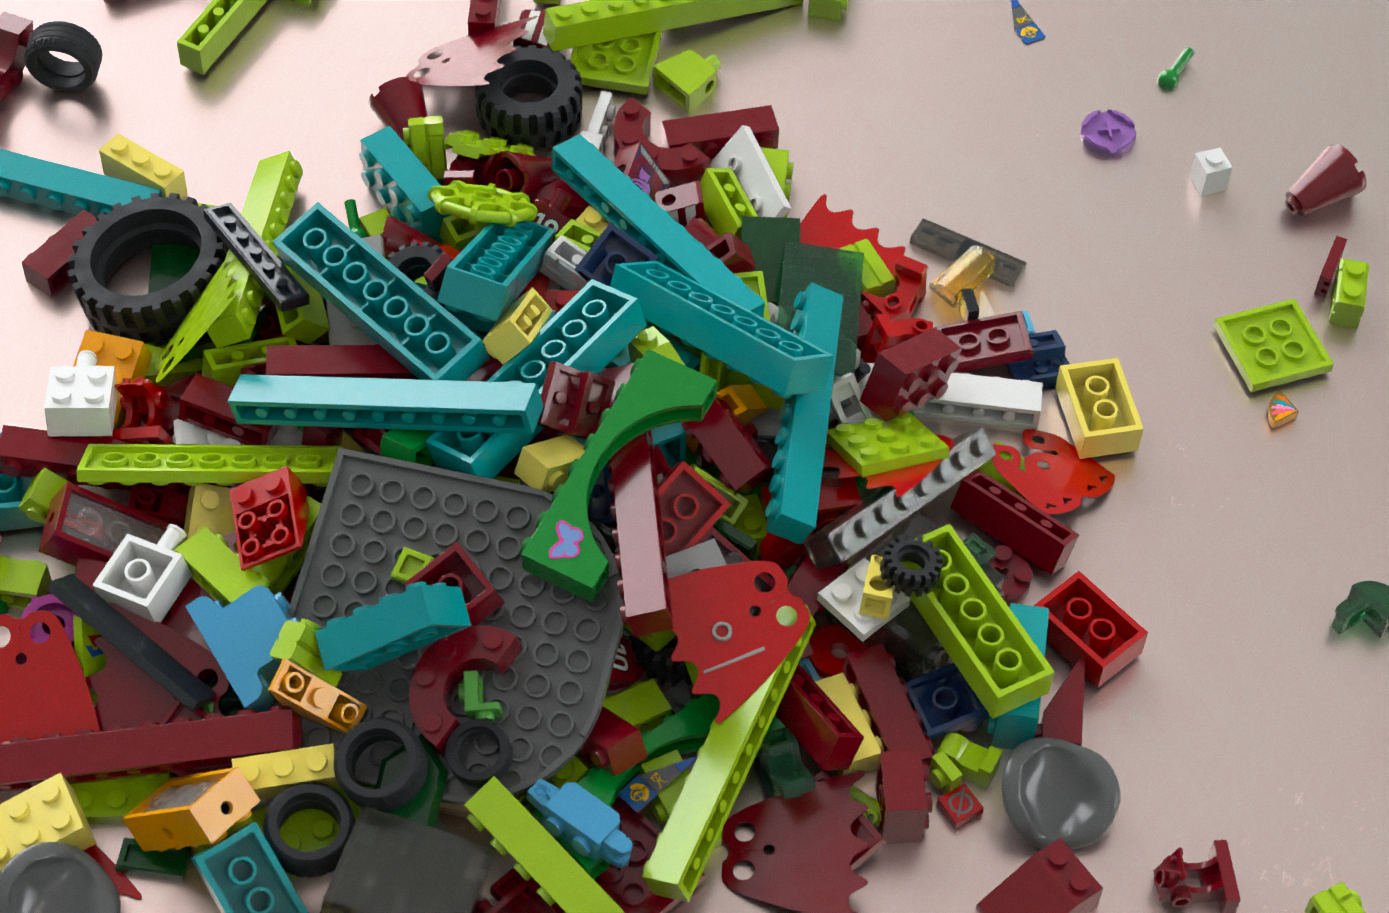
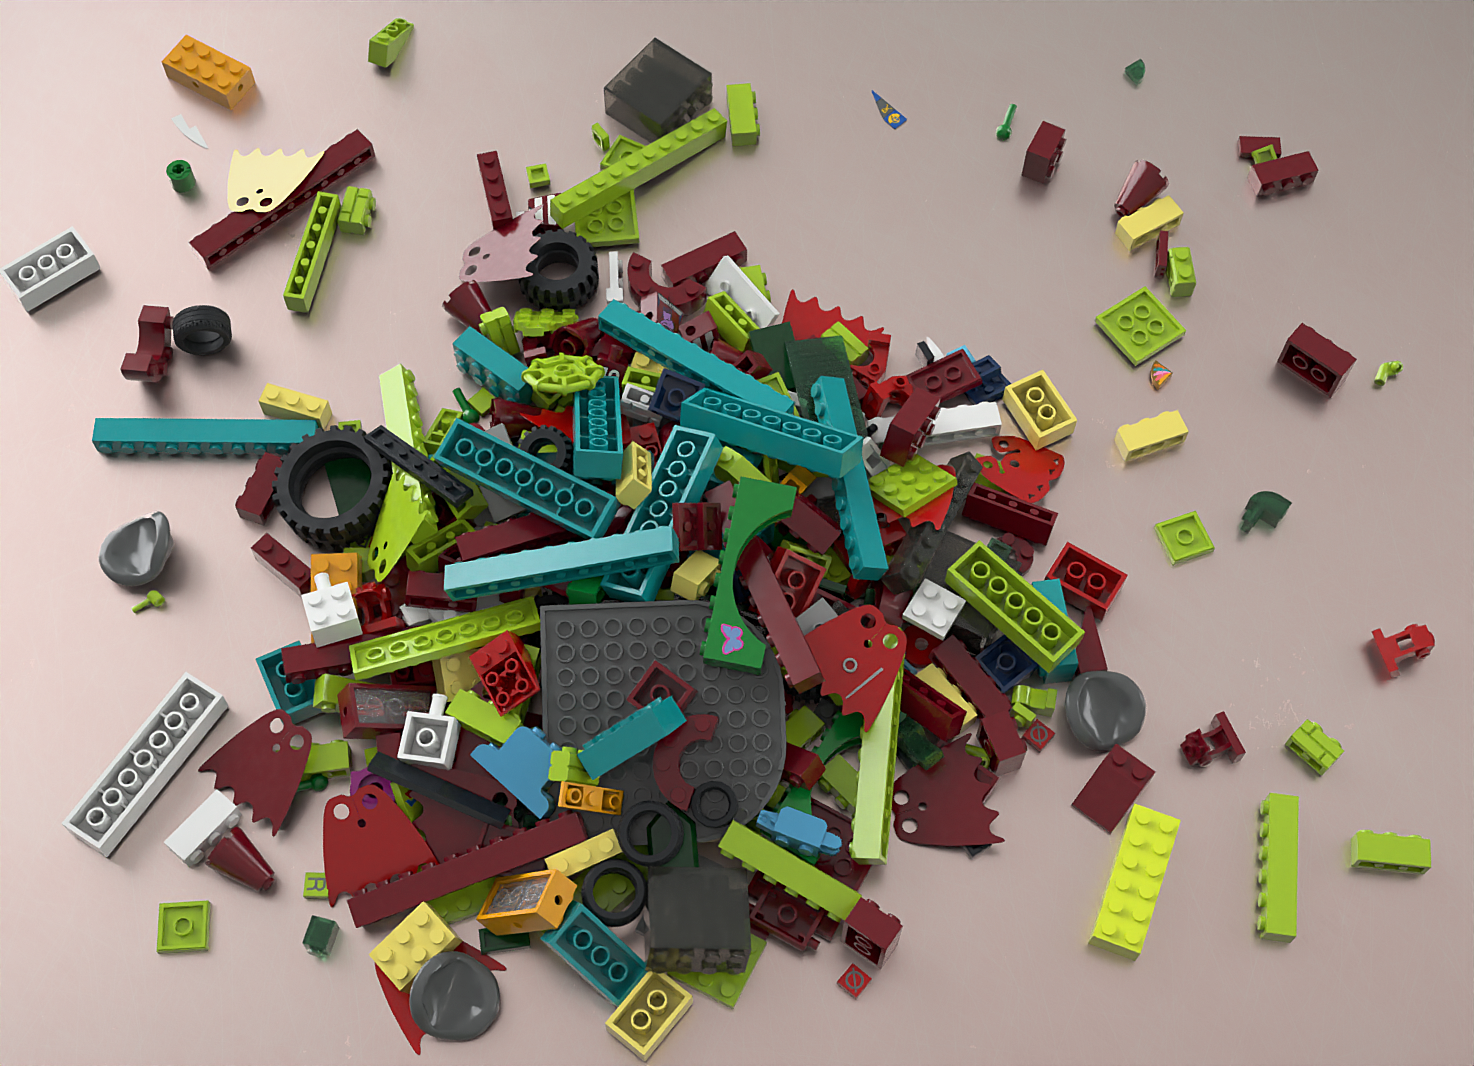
camera: 15 degrees left, 10 degrees up
lime tile [391,547,435,584] -> none
dark red tile [424,253,453,292] -> none
bright green bracket [459,671,503,722] -> none
sticker [618,757,697,812] -> none
lime torso [653,50,722,114] -> none
light yellow leg [859,555,894,620] -> none
black tyre [880,534,943,597] -> none
clear smoke tile [910,218,1027,288] -> none
clear yellow brick [929,246,995,309] -> none
medium lavender tile [1080,109,1136,157] -> none
white brick [1189,147,1233,196] -> none
none -> dark red brick [251,533,311,598]
none -> dark red brick [1021,121,1067,184]
none -> light yellow brick [1114,410,1189,462]
none -> light yellow brick [1115,195,1184,251]
none -> clear green tile [1124,59,1145,85]
none -> lime tile [1154,511,1215,565]

